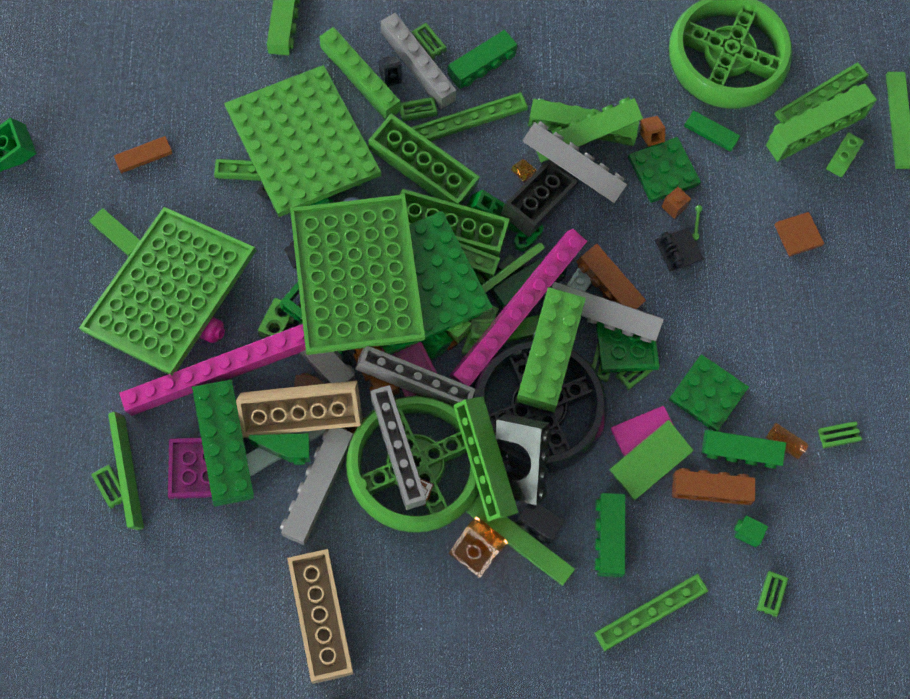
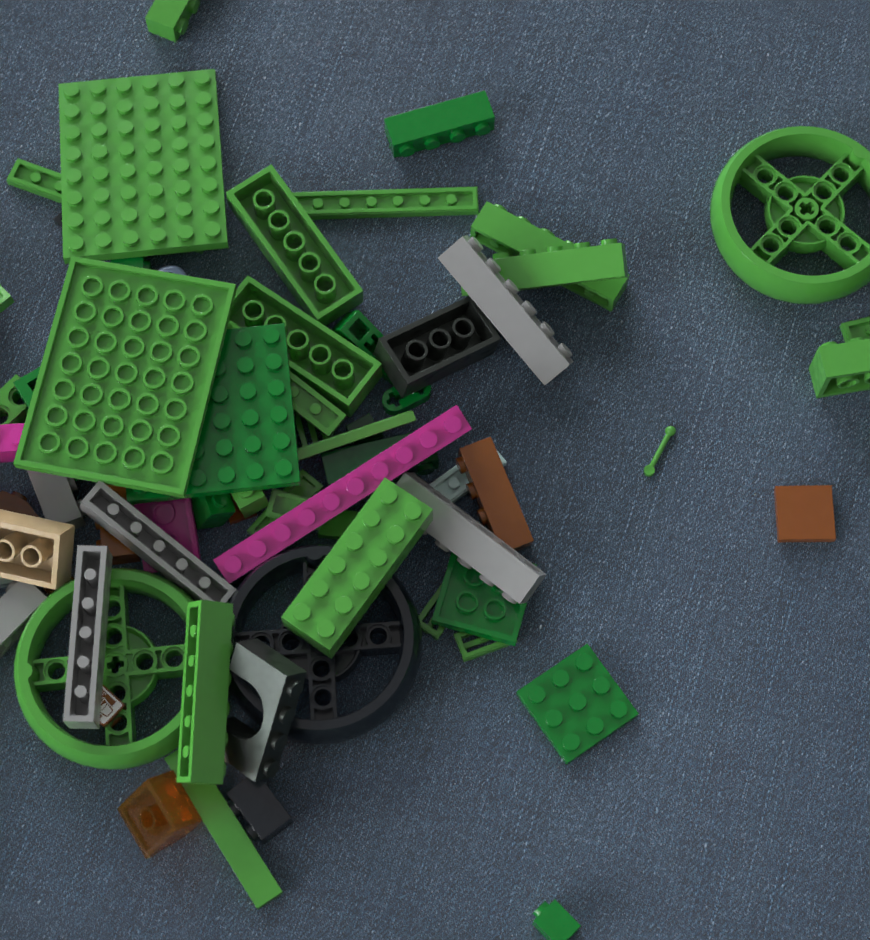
camera: 25 degrees right, 0 degrees up
bright green brick [319,27,400,120] -> none
black slope [378,56,402,87] -> none
light grey brick [381,13,456,109] -> none
bright green tile [400,97,437,122] -> none
bright green tile [412,23,447,59] -> none
clear orange tile [511,159,536,181] -> none
green brick [594,493,625,577] -> none
bright green tile [609,420,694,500] -> none
dark pink tile [611,406,673,456] -> none
green plate [628,137,701,203] -> none
dark orange brick [640,116,665,146] -> none
black hinge [655,228,704,272] -> none
dark orange brick [662,186,691,219] -> none
dark orange brick [672,468,755,505] -> none
green tile [684,110,740,152] -> none
green brick [701,430,786,469] -> none
clear orange hinge [766,423,809,460] -> none
bright green tile [818,421,862,448] -> none

